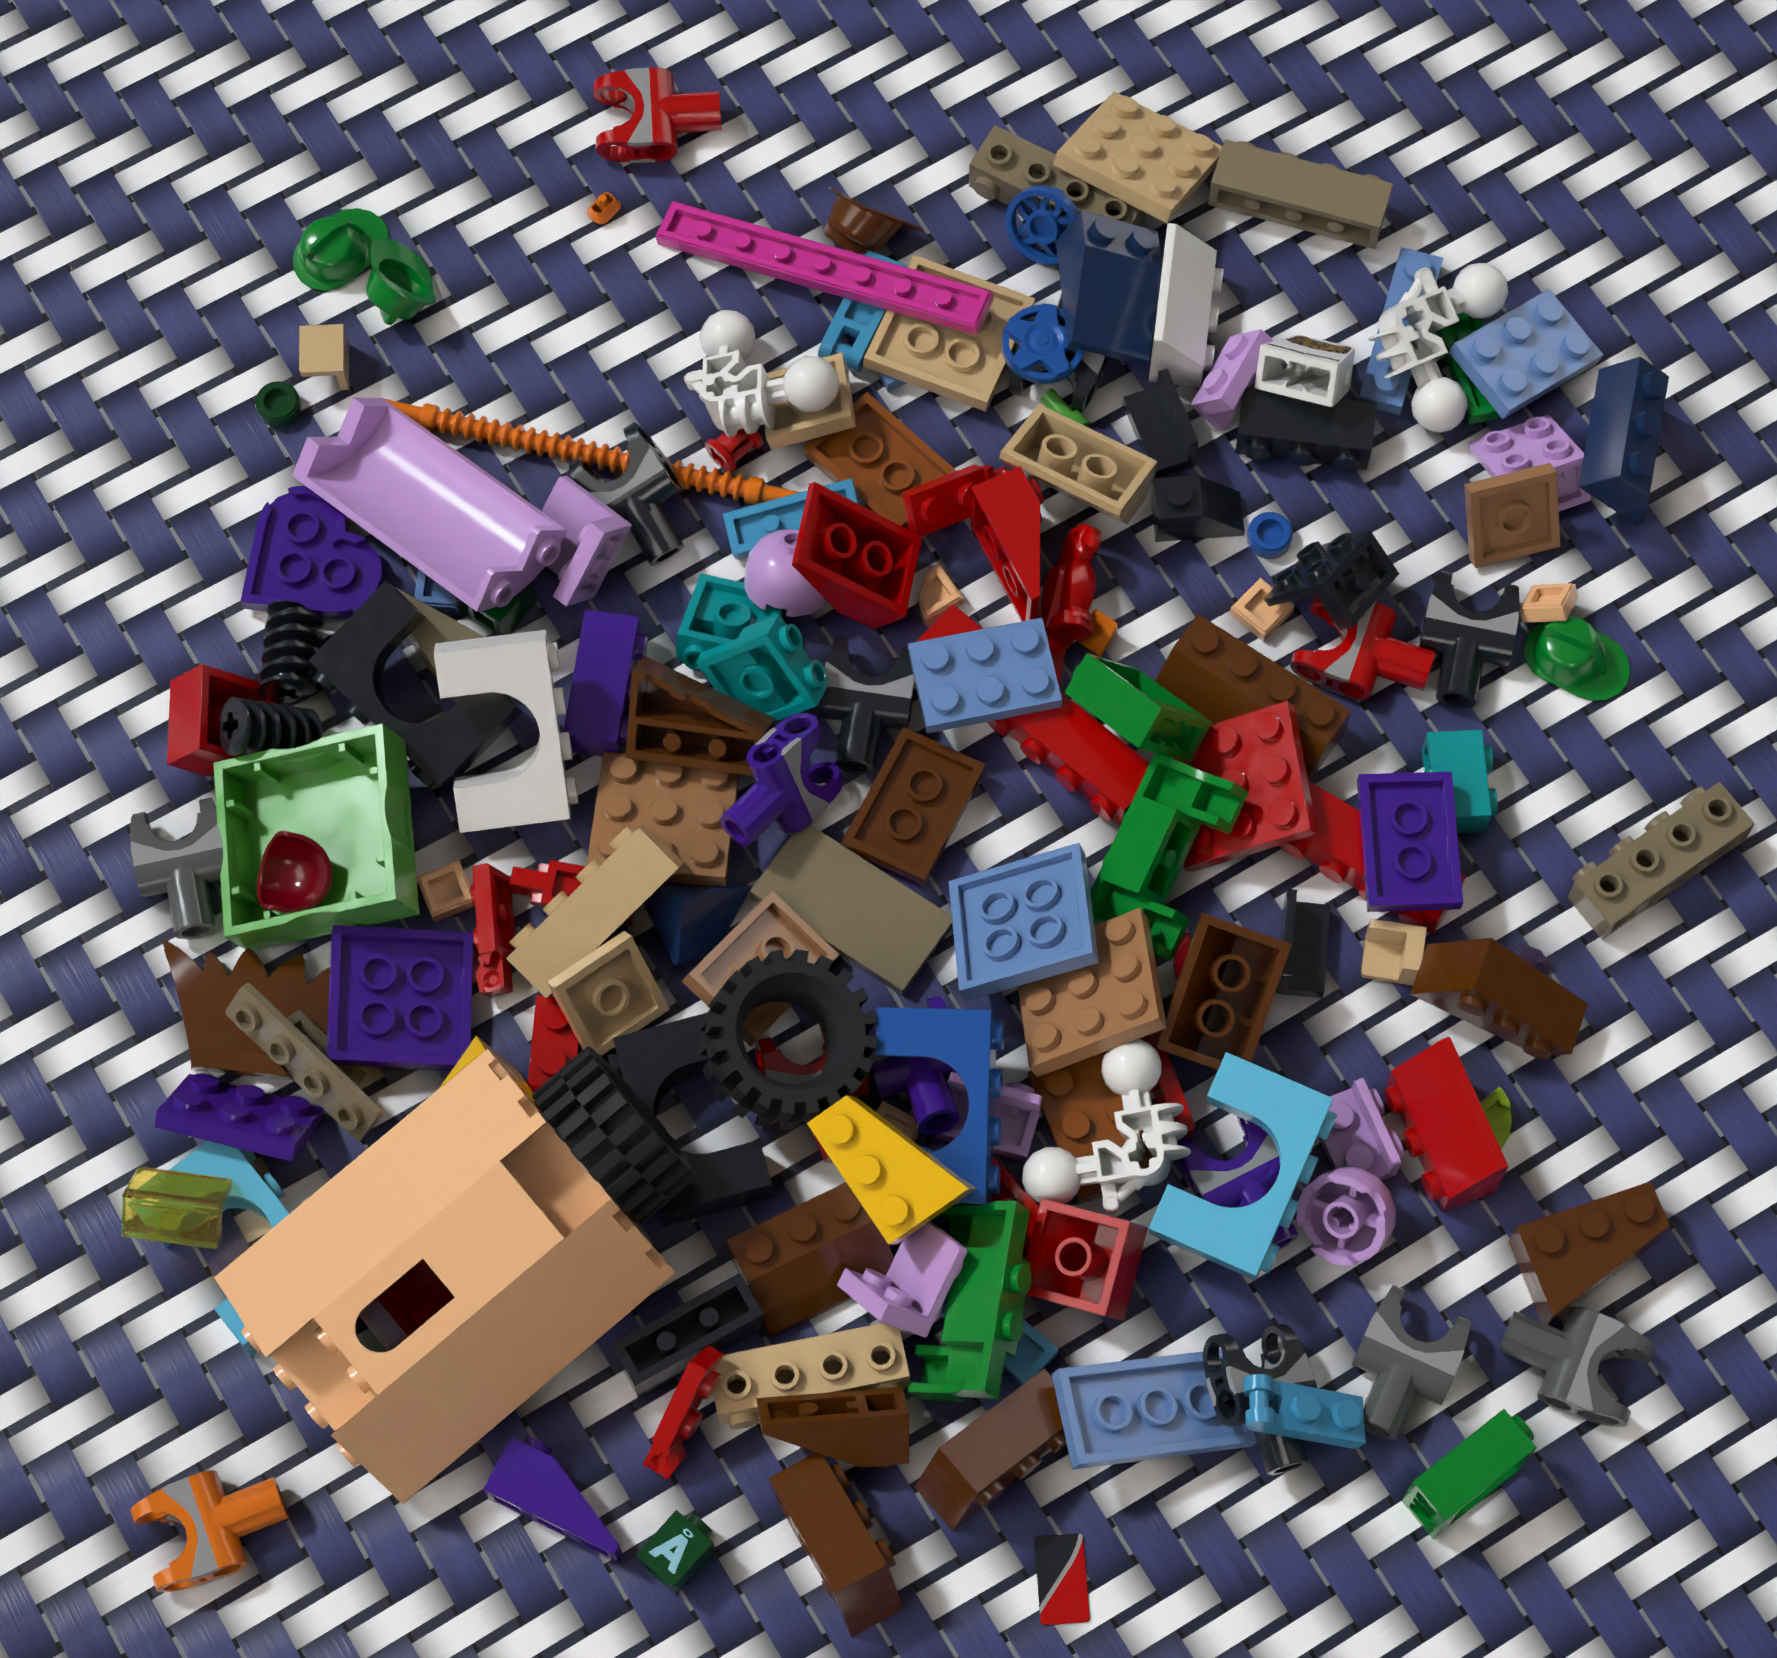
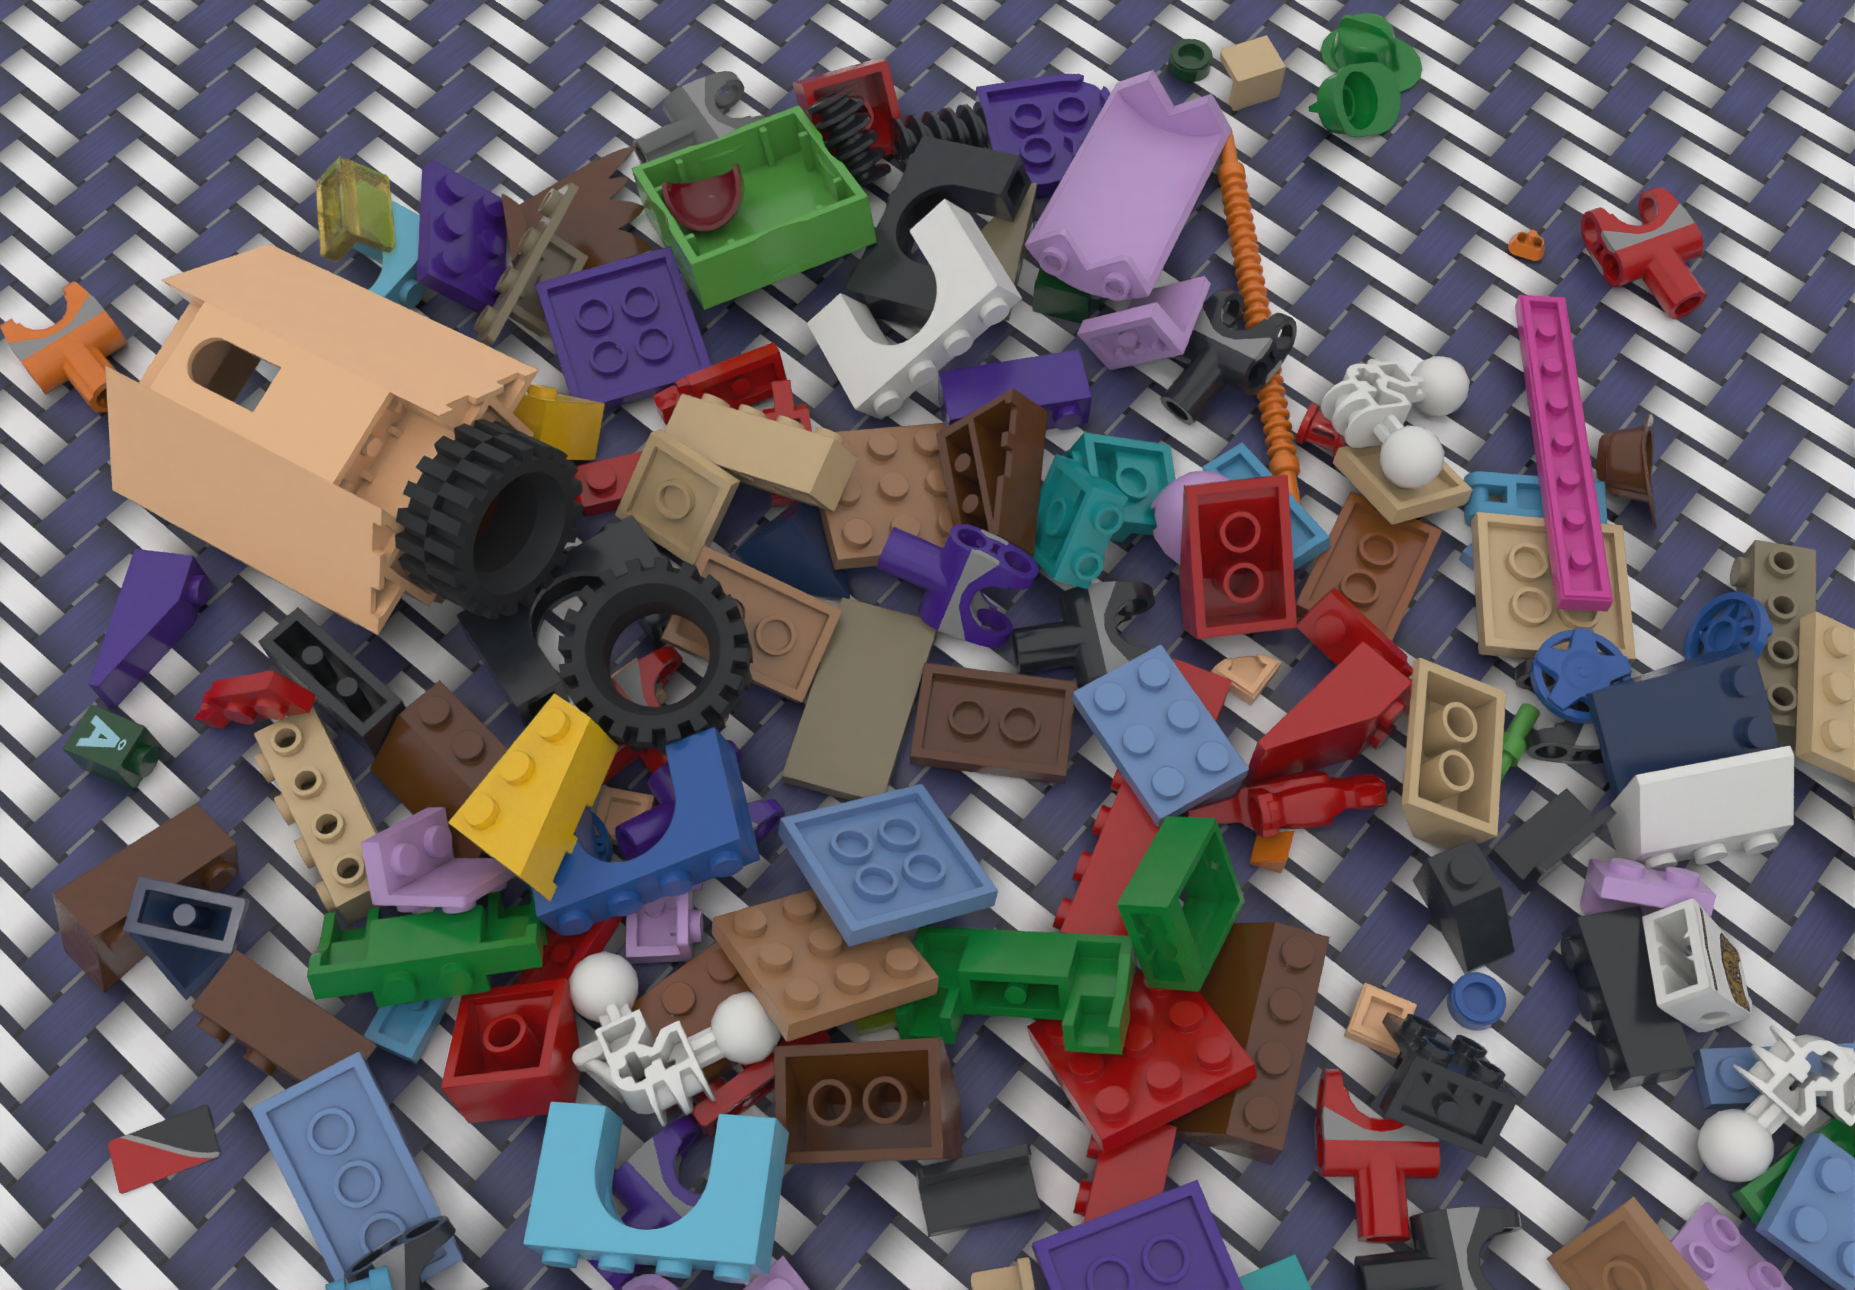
camera: 70 degrees right, 5 degrees down
light nougat tile [416,860,475,922] -> none
reddish brown slope [756,1387,909,1468] -> none
none -> dark blue slope [123,876,250,1000]

